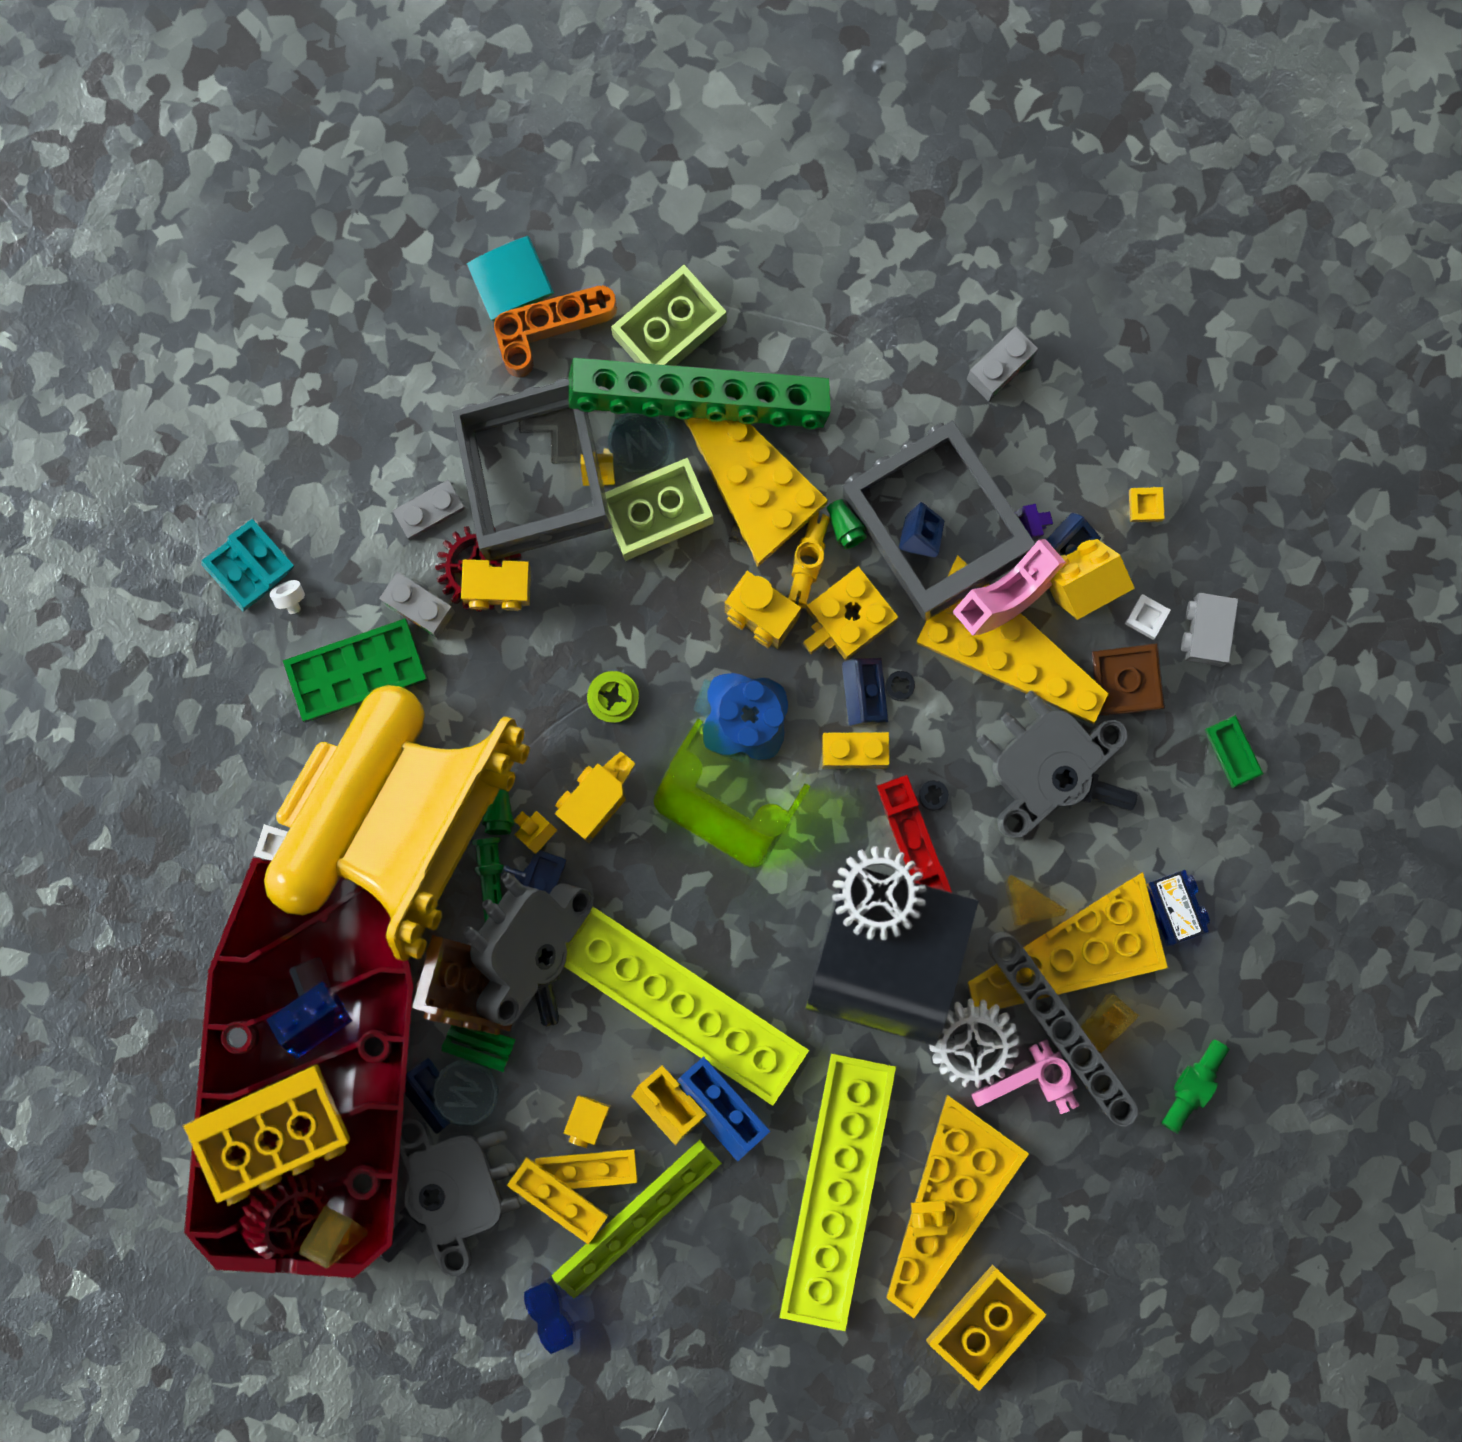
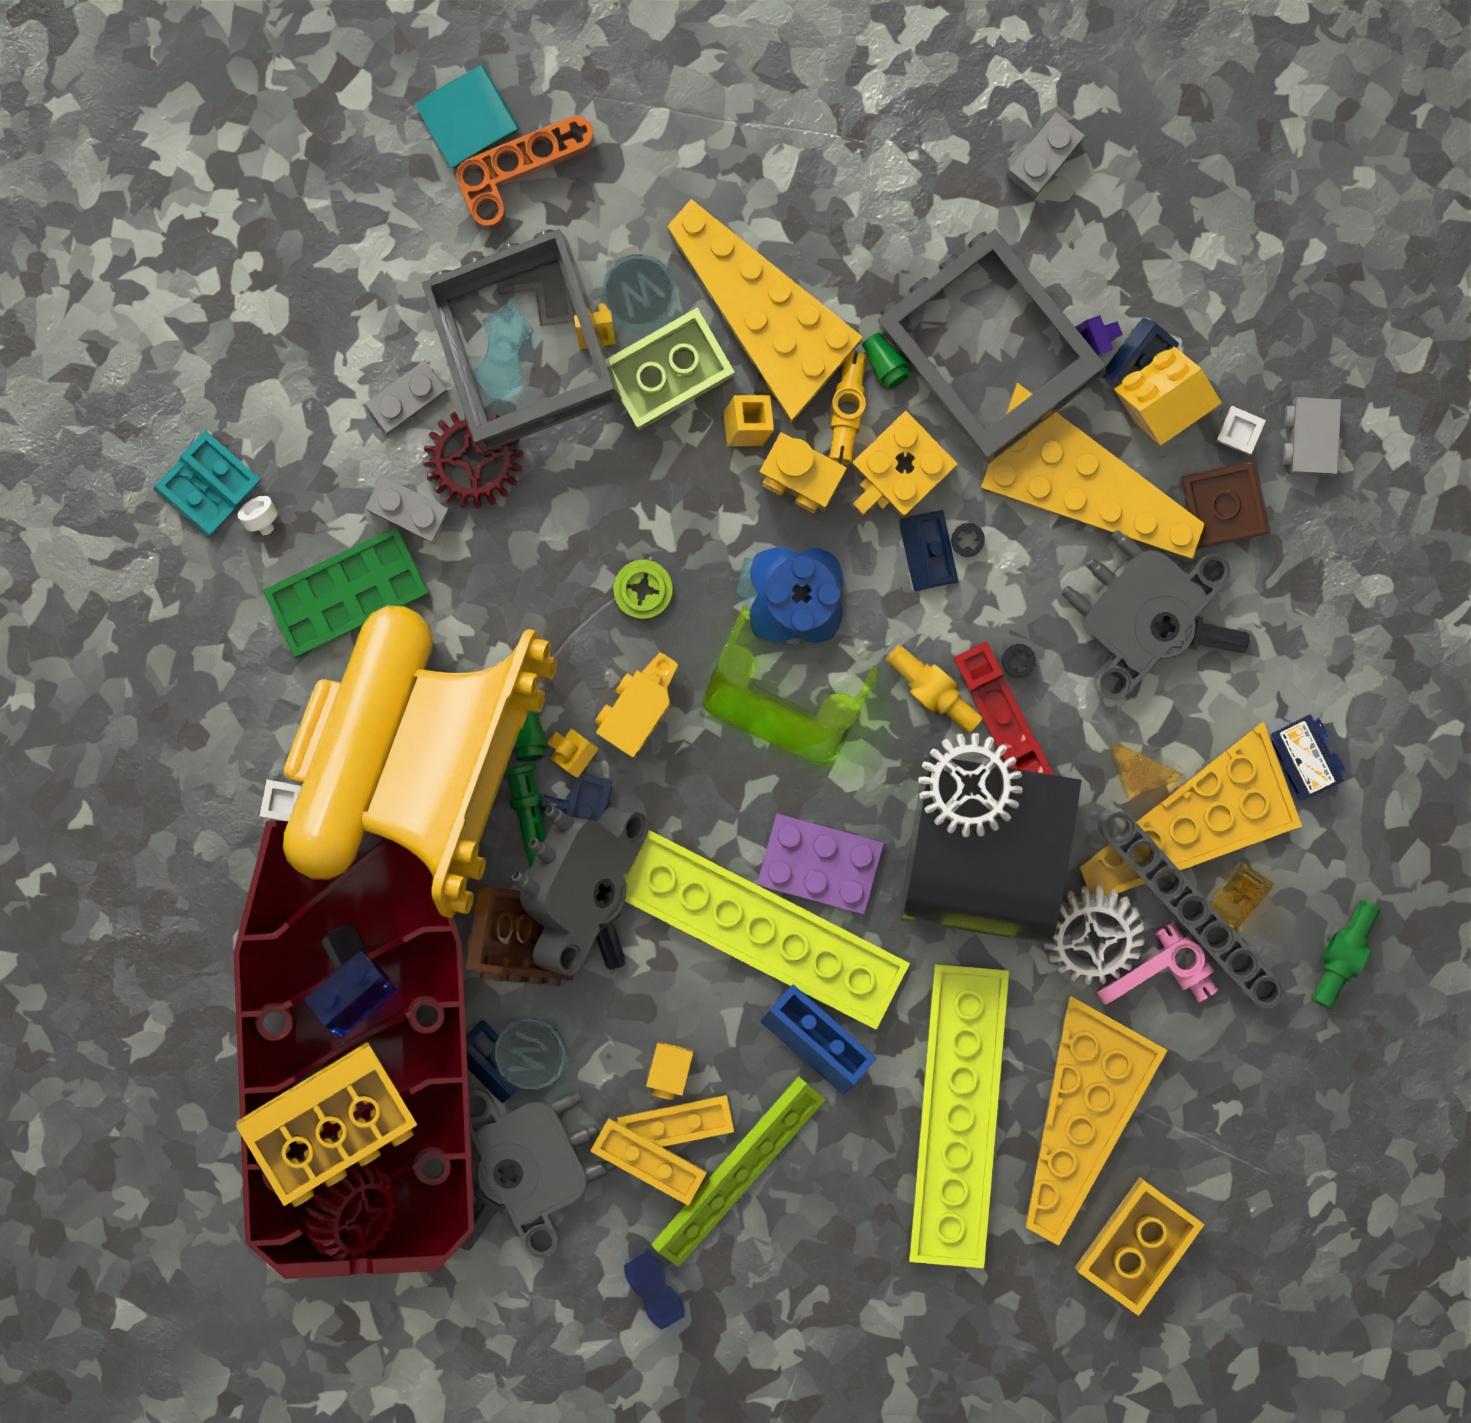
camera: 10 degrees left, 5 degrees up
clear yellow slope [299,1205,368,1269] -> none
green tile [441,1025,515,1072] -> none
yellow brick [461,559,531,611] -> none
green brick [569,358,831,429] -> none
yellowish green brick [611,265,727,366] -> none
yellow brick [632,1065,707,1146] -> none
yellow brick [822,732,889,769] -> none
dark blue slope [899,502,945,557] -> none
yellow tile [910,1200,948,1237] -> none
bright pink arch [953,539,1066,636] -> none
yellow tile [1129,487,1165,522] -> none
green tile [1204,715,1264,788] -> none
none -> clear light blue tile [472,300,534,404]
none -> yellow brick [723,395,774,447]
none -> medium lavender plate [757,813,884,914]
none -> yellow pin [885,644,983,734]

